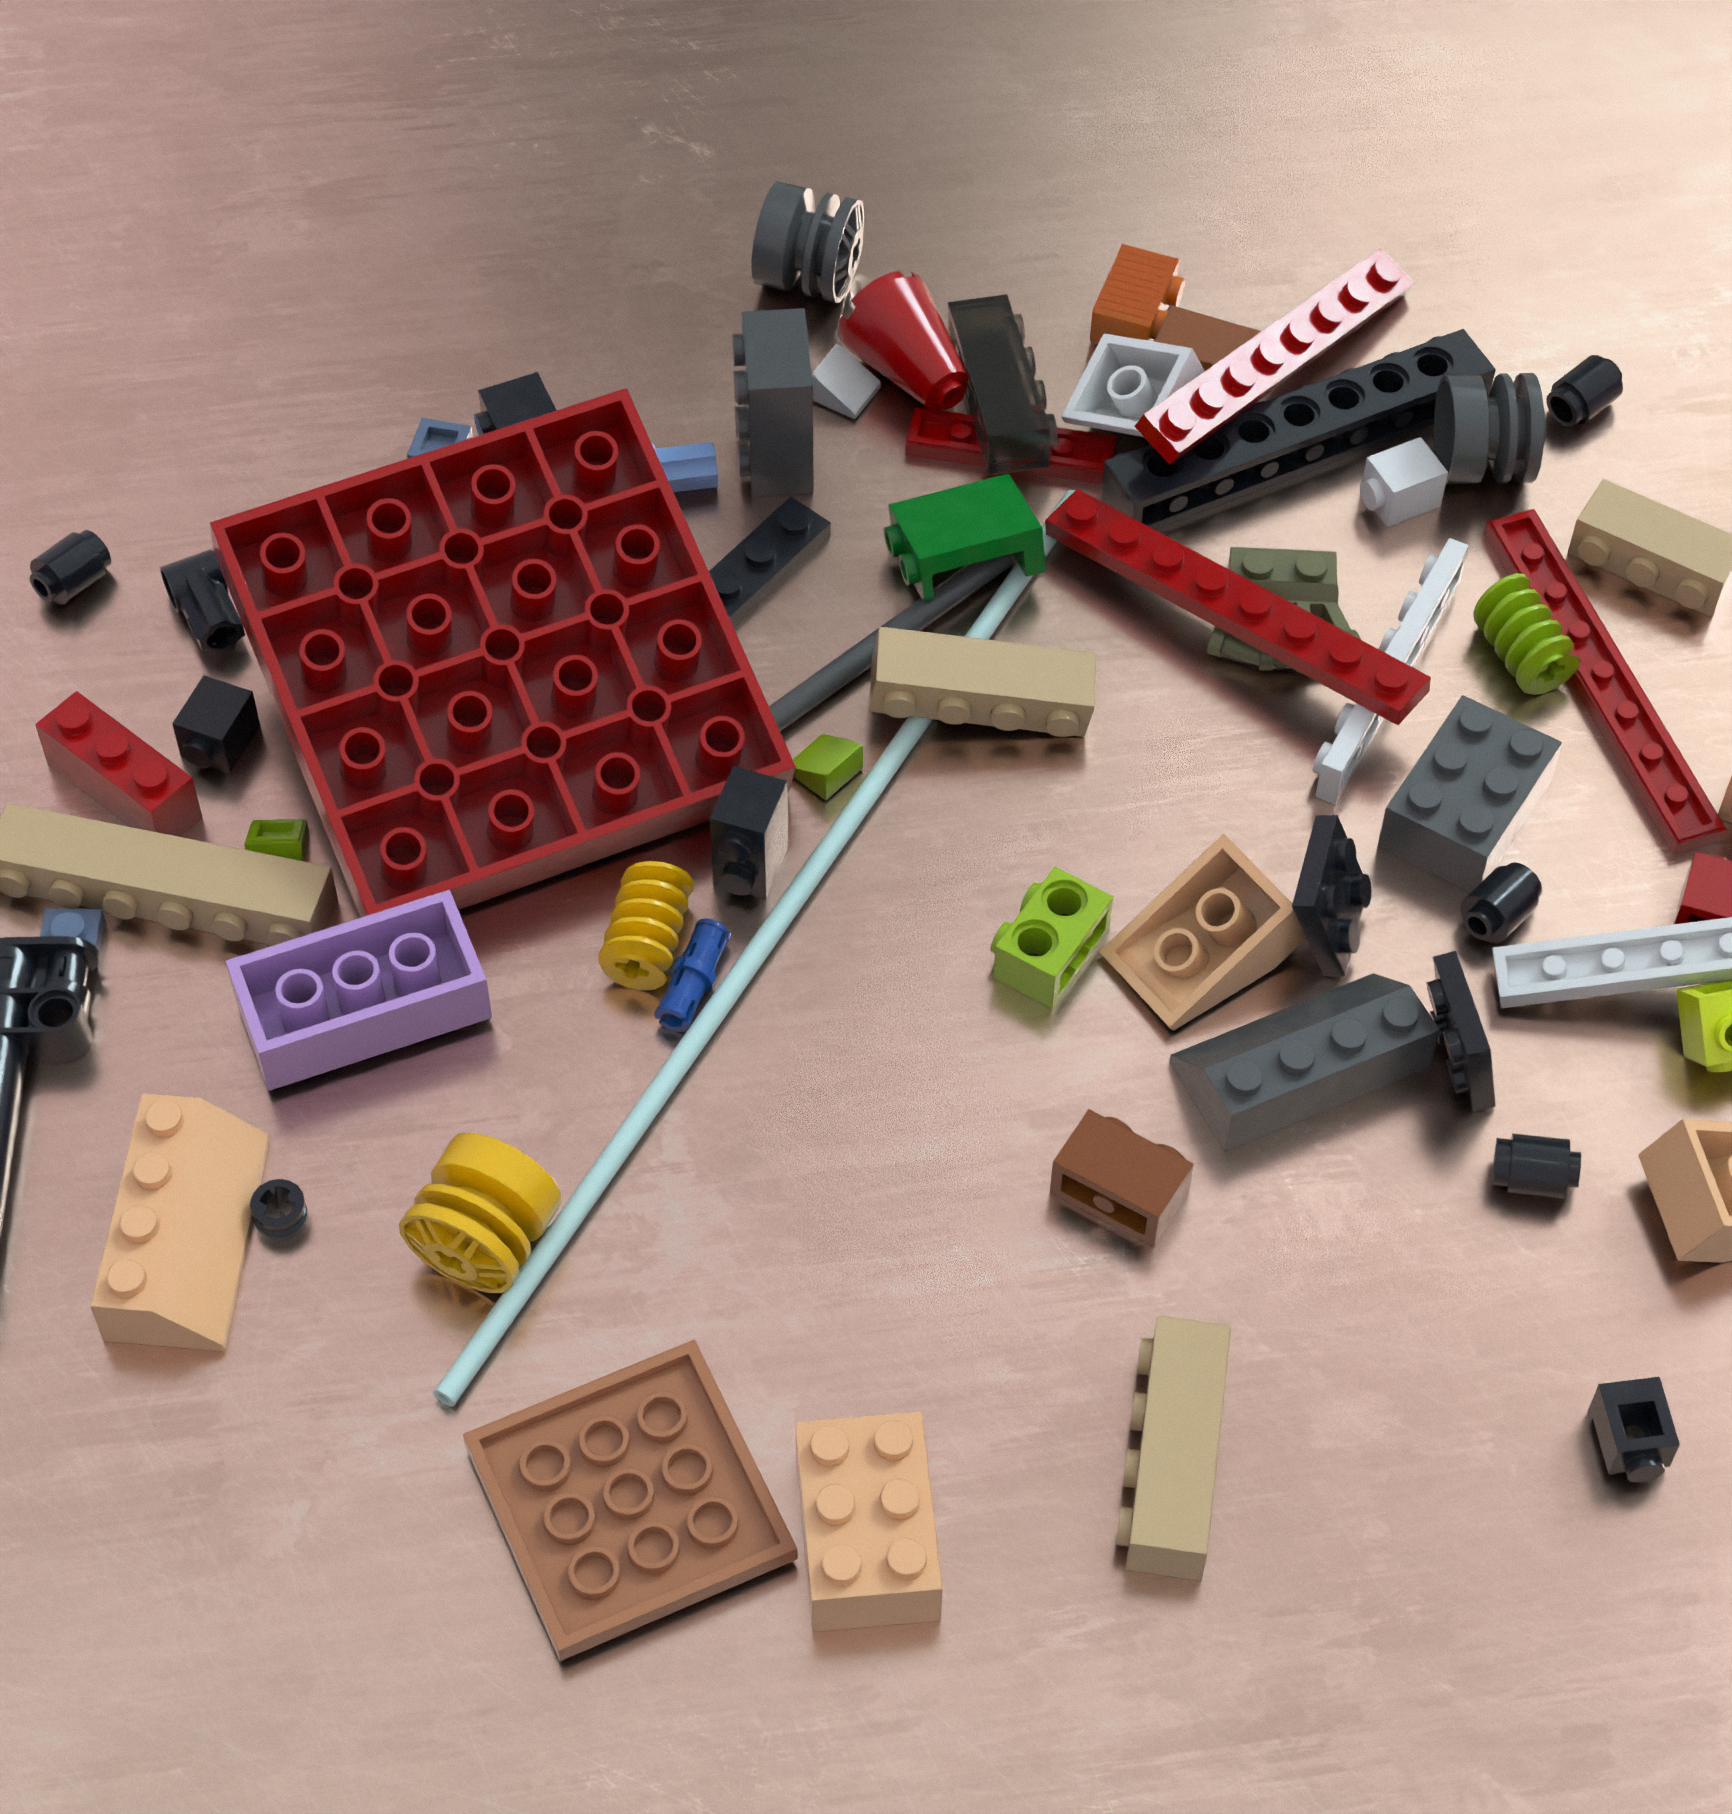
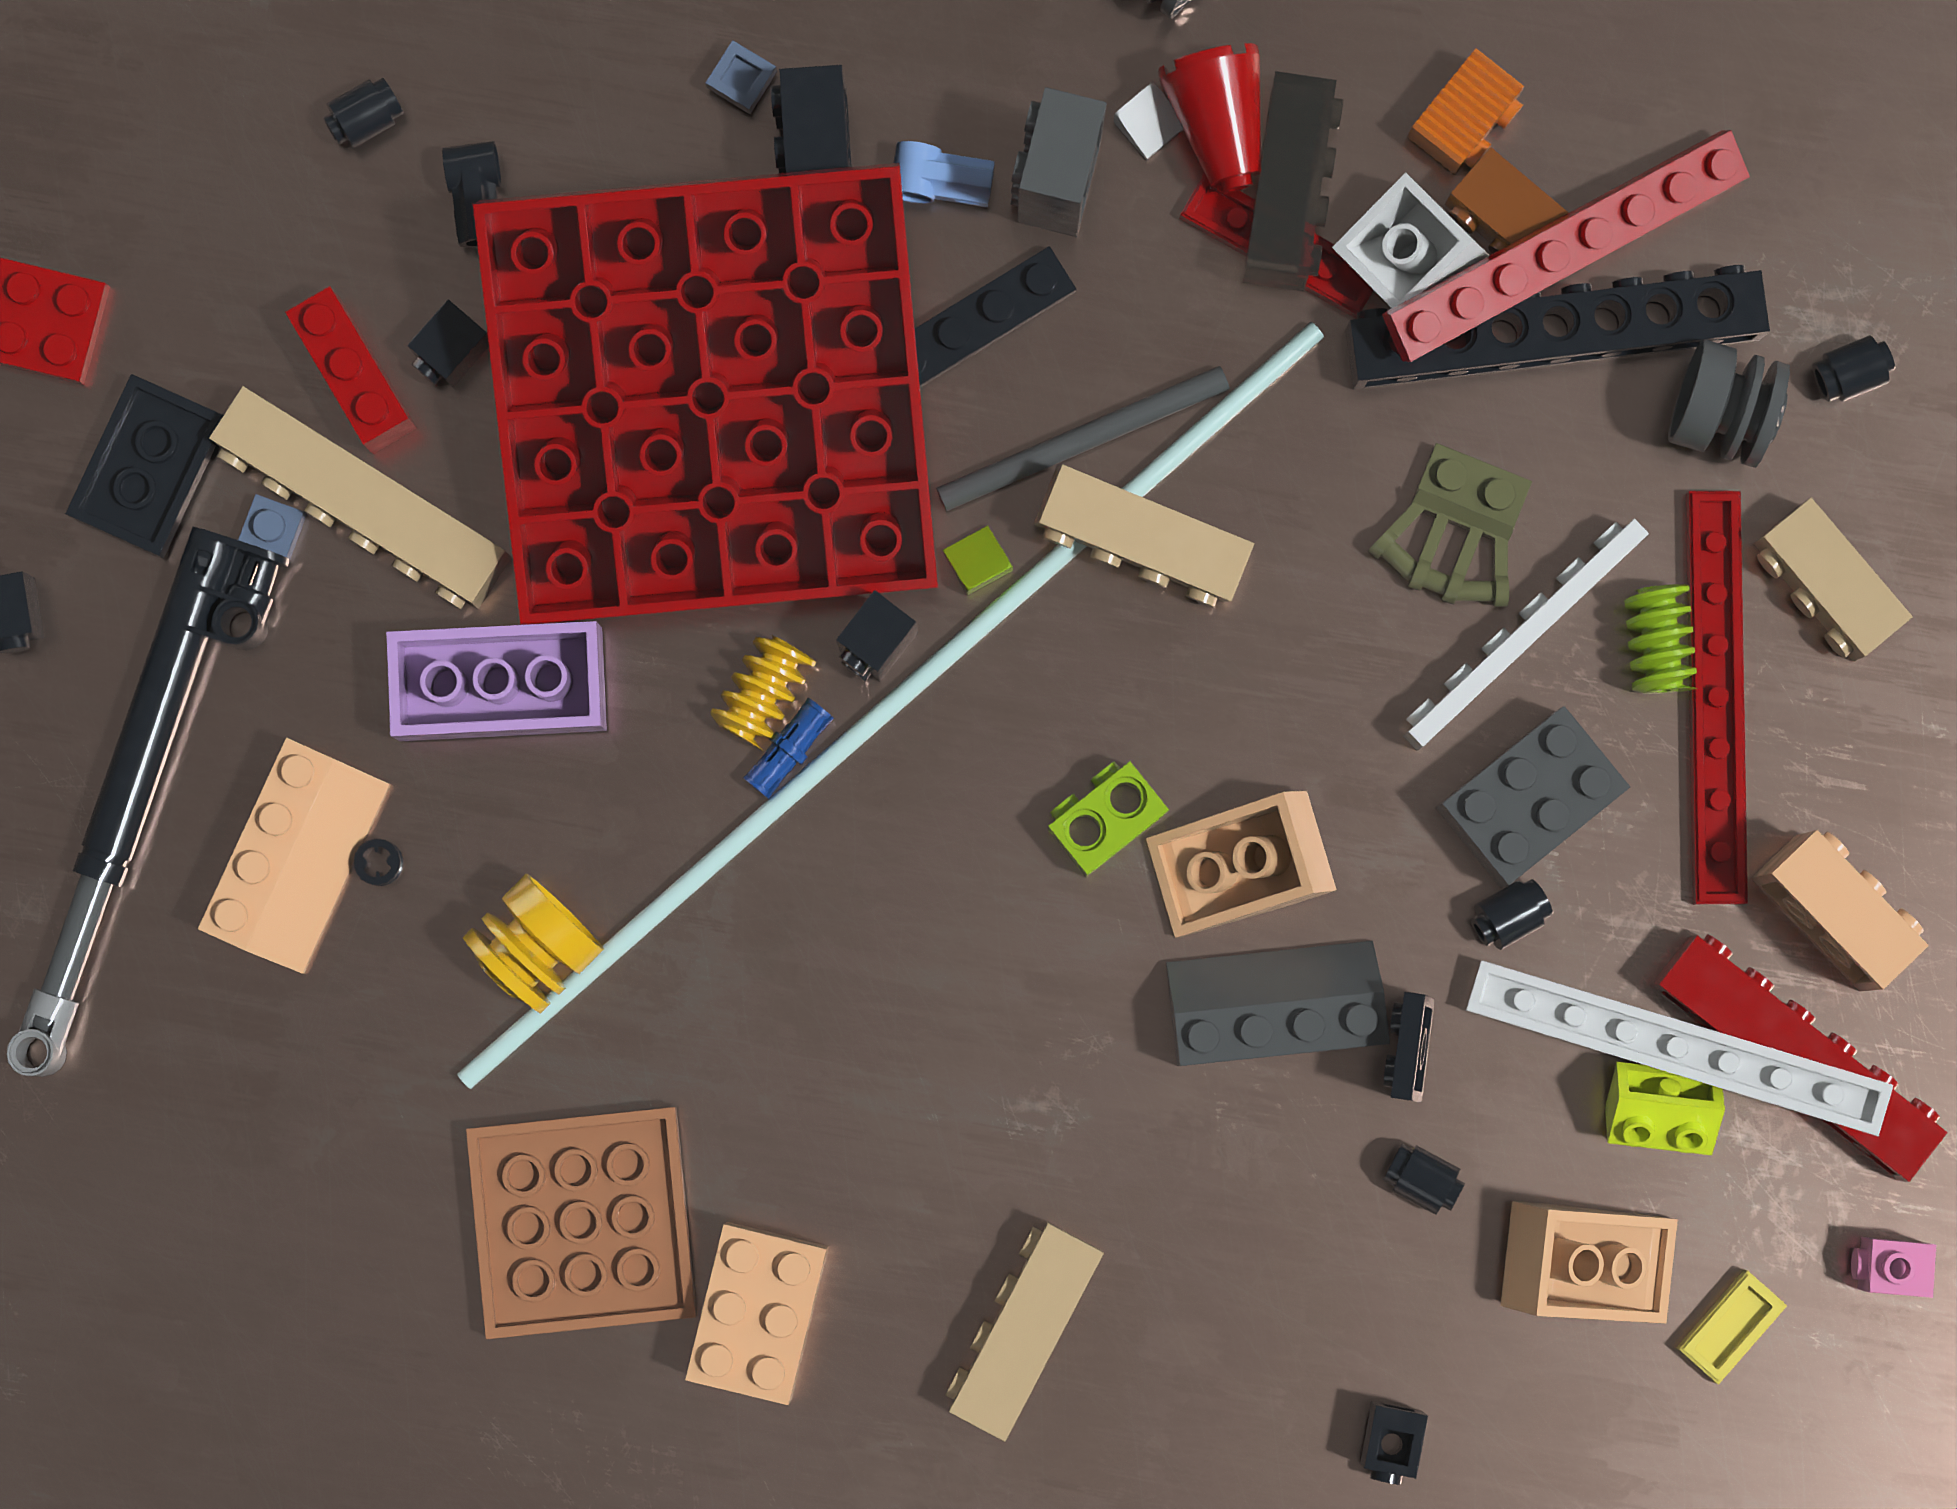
camera: 20 degrees right, 30 degrees up
lime slope [244,819,308,862] -> none
green panel [884,473,1046,602] -> none
red plate [1045,489,1431,725] -> none
dark orange brick [1050,1109,1194,1247] -> none
black plate [1292,815,1372,976] -> none
white brick [1360,437,1448,527] -> none

